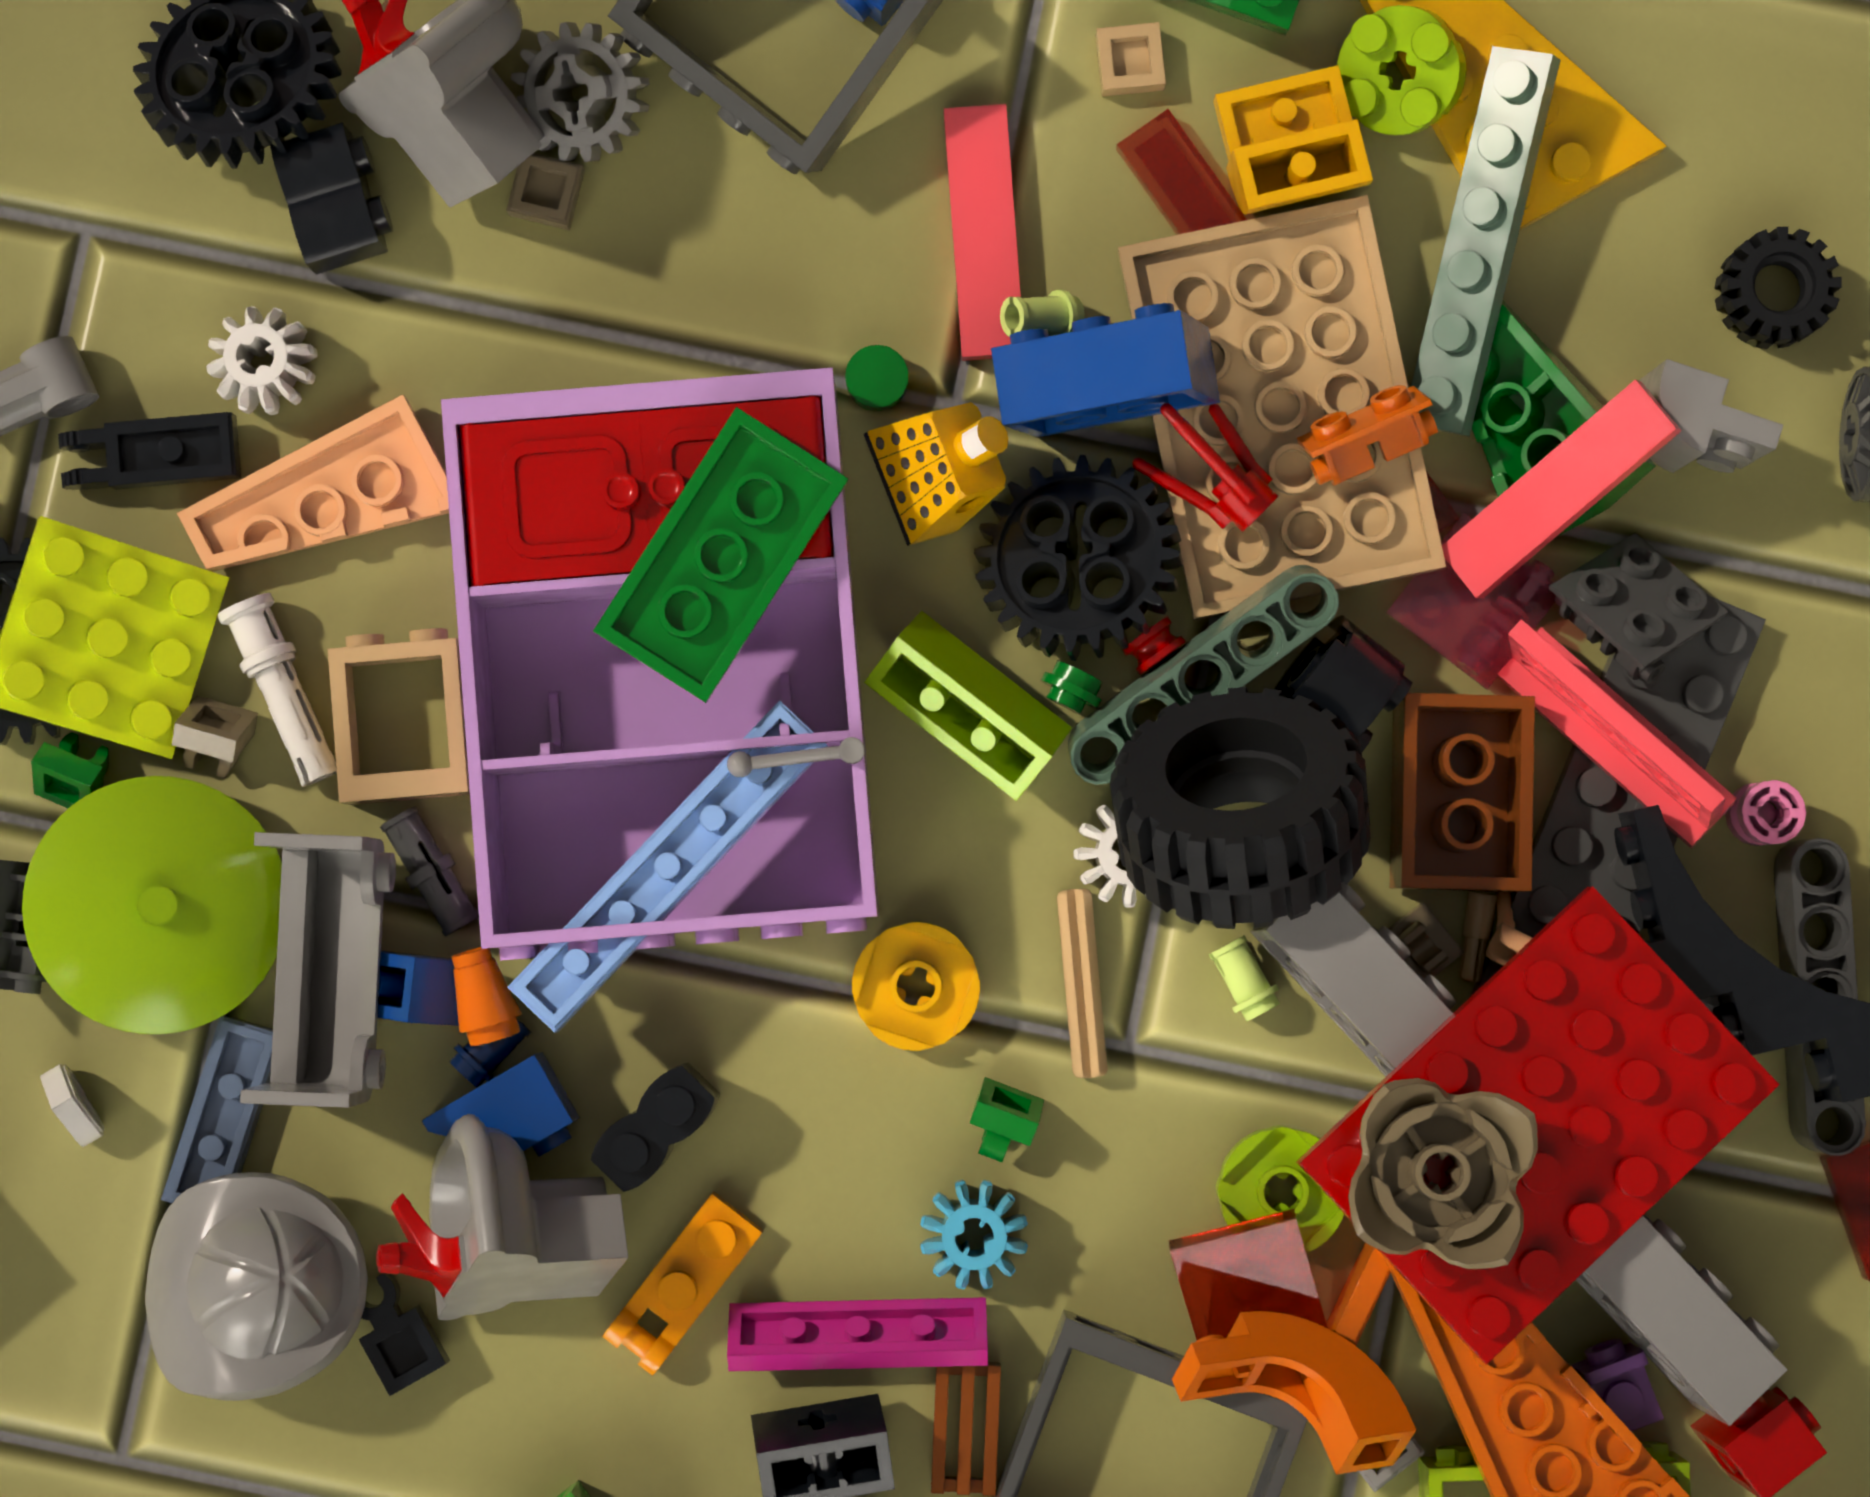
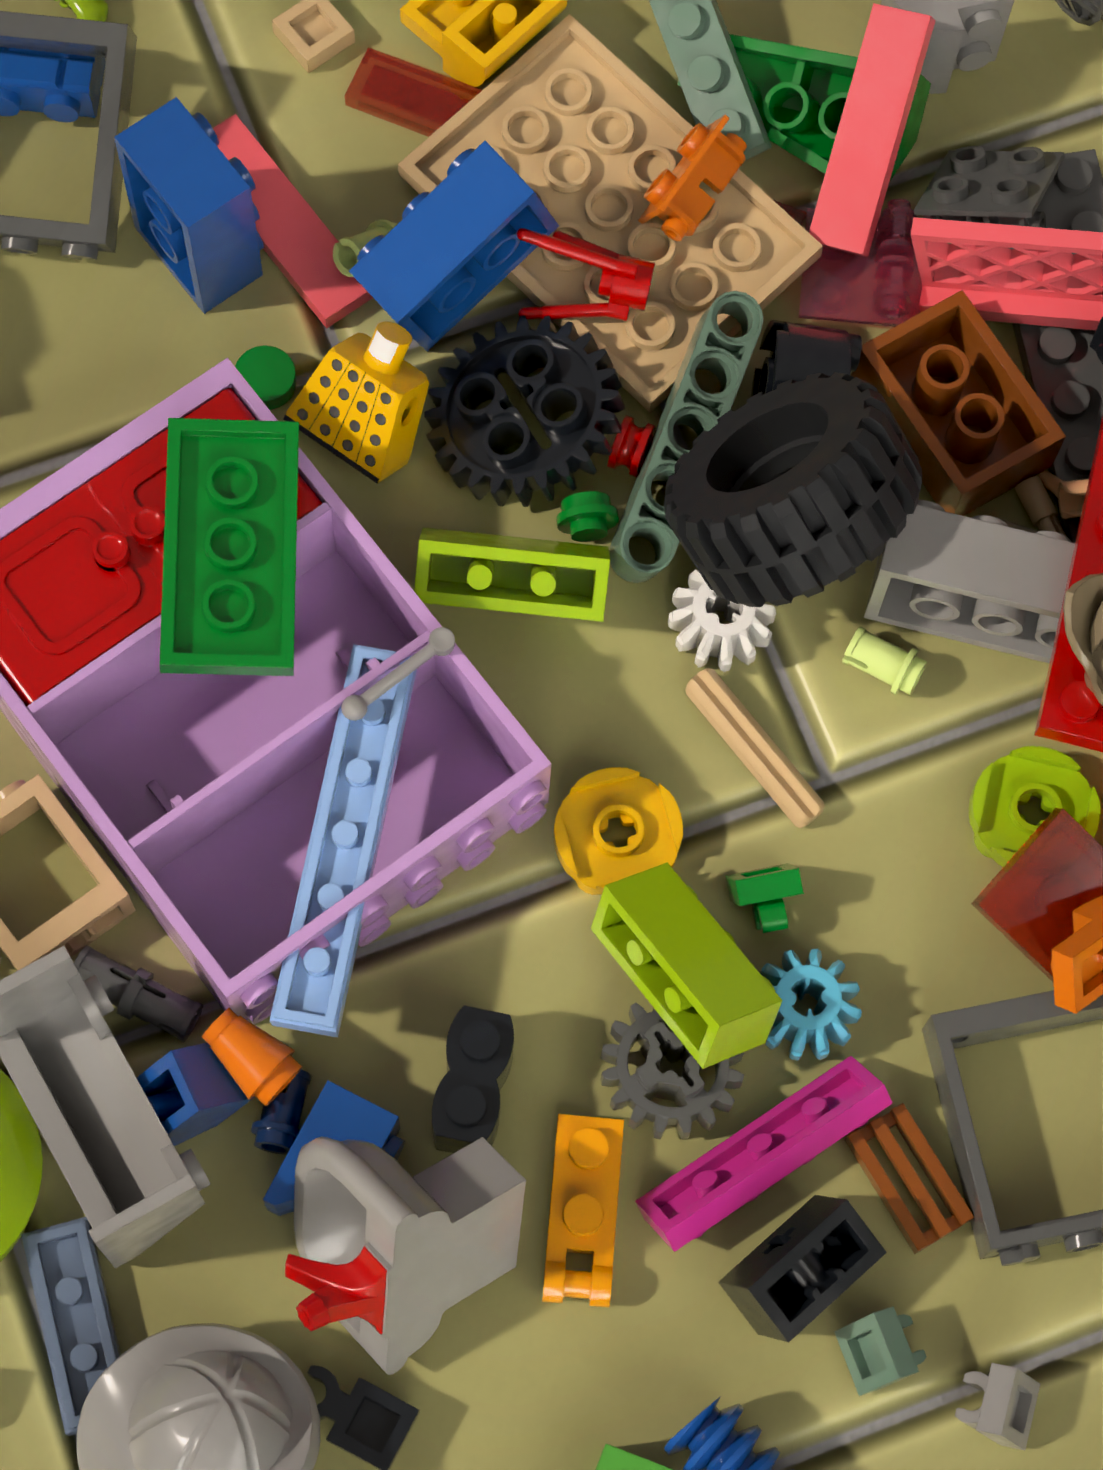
camera: 35 degrees left, 15 degrees down
none -> blue brick [114,97,264,314]
none -> lime brick [591,862,783,1069]
none -> dark grey gear [600,1003,744,1140]

